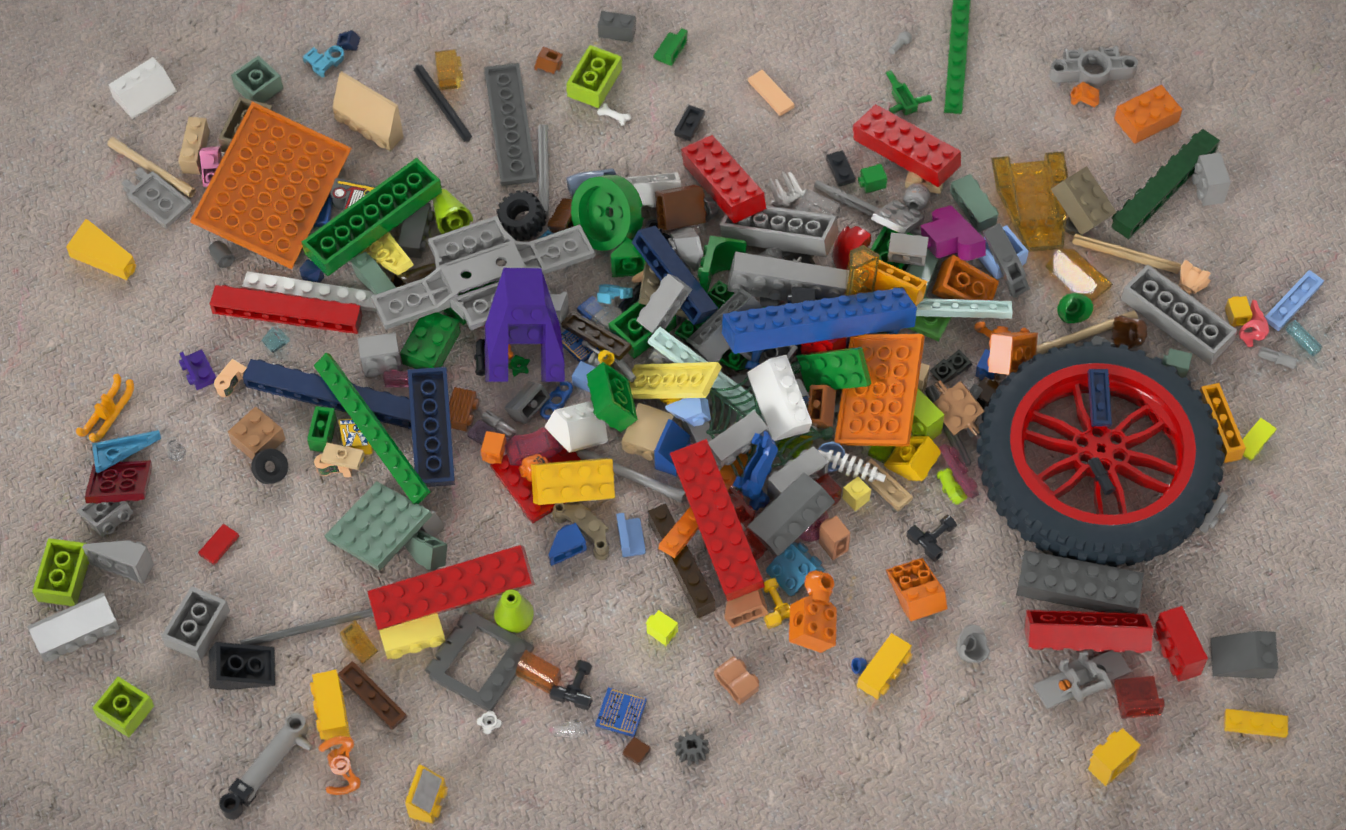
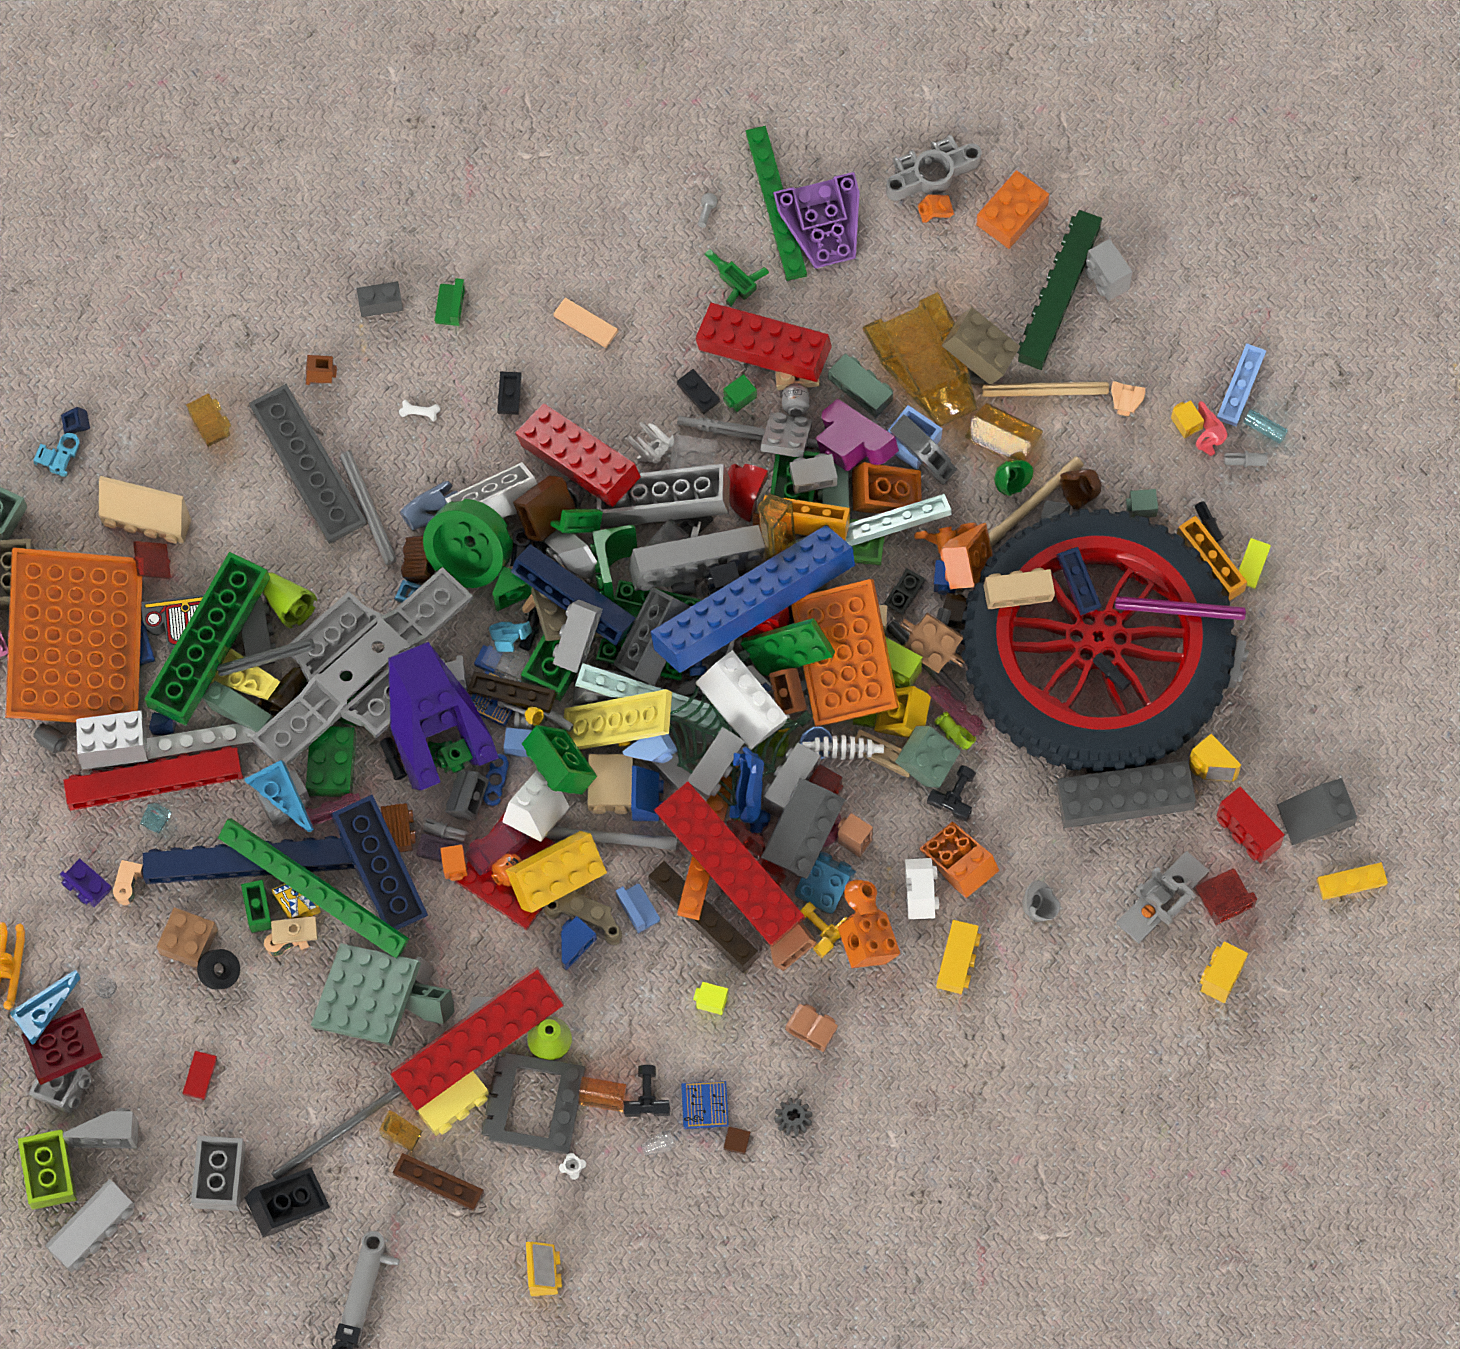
camera: 20 degrees left, 10 degrees up
lime brick [92,676,154,738] -> none
yellow brick [310,669,350,741] -> none
orange piece [319,736,361,795] -> none
black axle [413,64,472,142] -> none
black tyre [496,190,547,241] -> none
lime brick [566,45,622,108] -> none
light yellow brick [842,477,871,511] -> none
blue hinge [851,658,868,674] -> none
red brick [1025,610,1153,653] -> none
light grey brick [1121,265,1238,365] -> none
none -> brick [76,710,148,769]
none -> clear red piece [133,541,171,579]
none -> dark grey axle [217,638,315,676]
none -> dark azure wing [244,760,314,832]
none -> green brick [436,739,473,773]
none -> green panel [550,509,603,533]
none -> medium lavender wedge [773,172,860,269]
none -> sand green brick [895,726,961,788]
none -> white brick [905,858,939,919]
none -> tan brick [983,568,1055,609]
none -> magenta axle [1115,596,1246,620]
none -> yellow slope [1189,734,1241,781]
none -> black axle [1195,501,1224,542]

